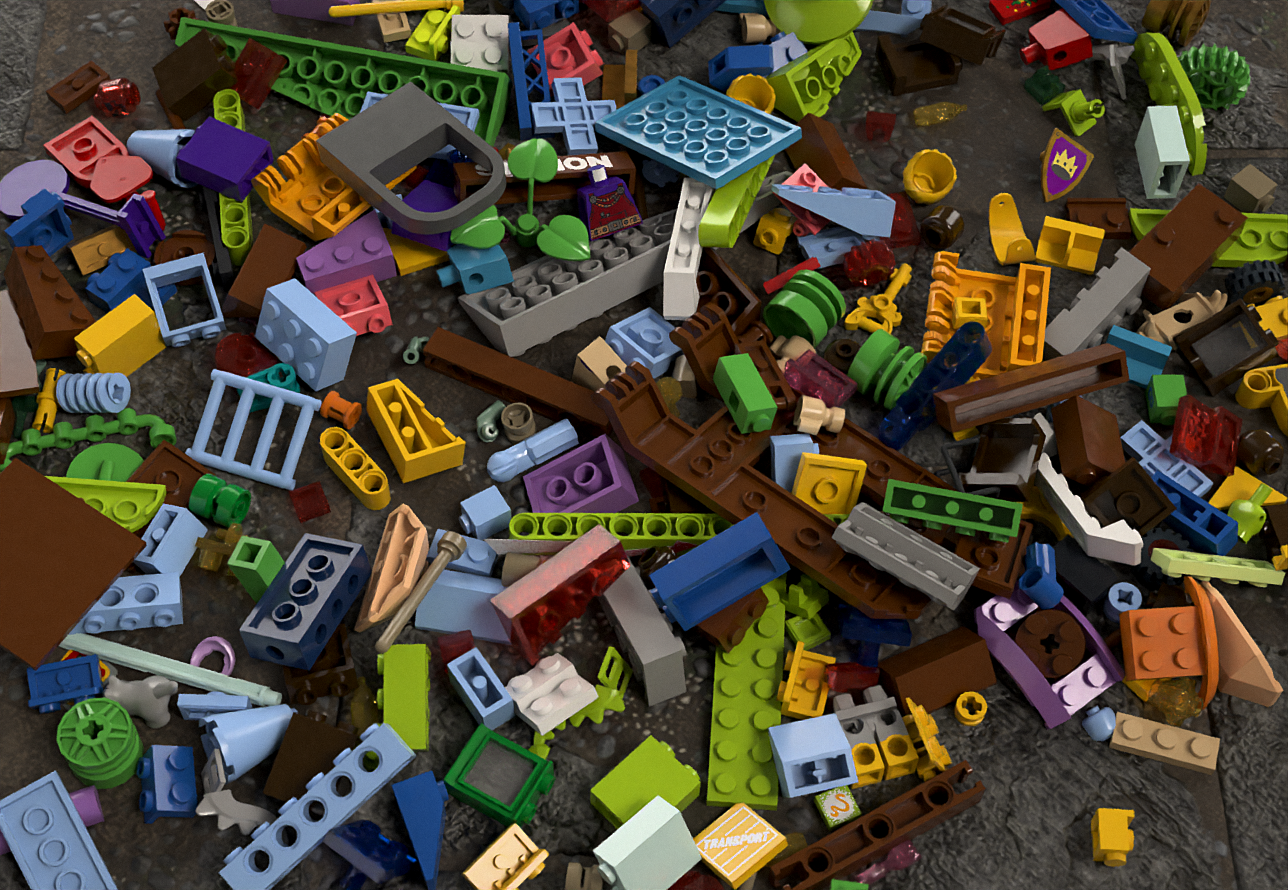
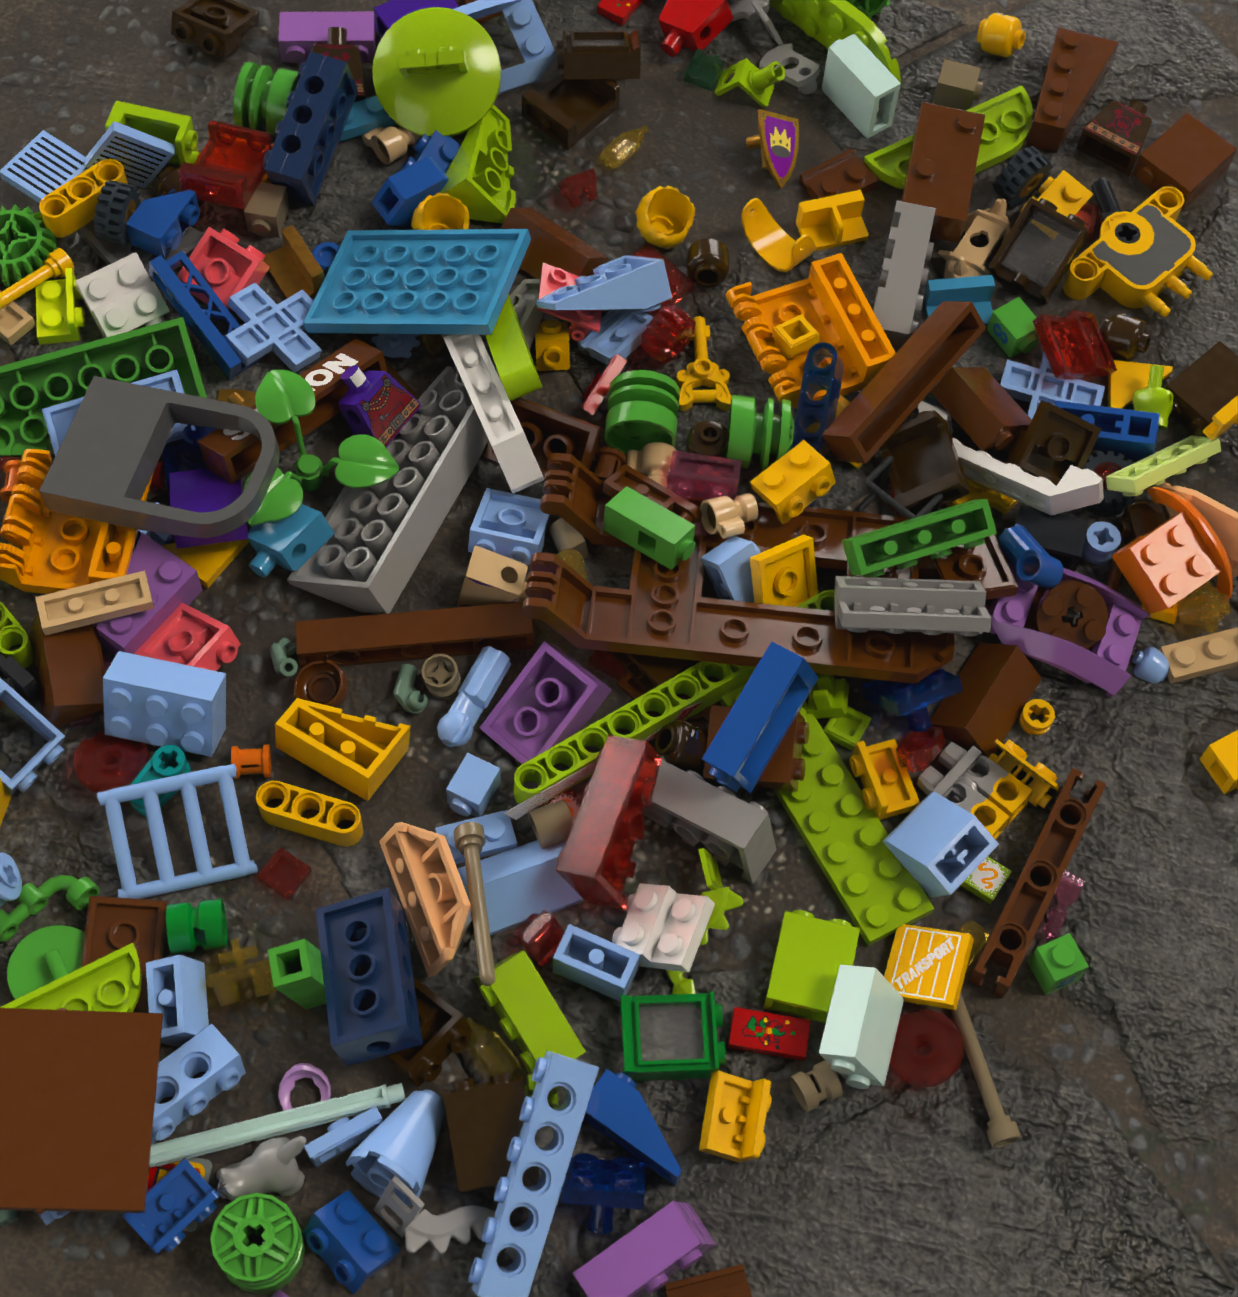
camera: 35 degrees left, 5 degrees up
none -> tan plate [35,570,154,635]
none -> reddish brown hair [294,660,349,708]
none -> red tile [728,1007,811,1061]
none -> yellow bracket [750,440,836,524]
none -> light grey piece [759,43,820,94]

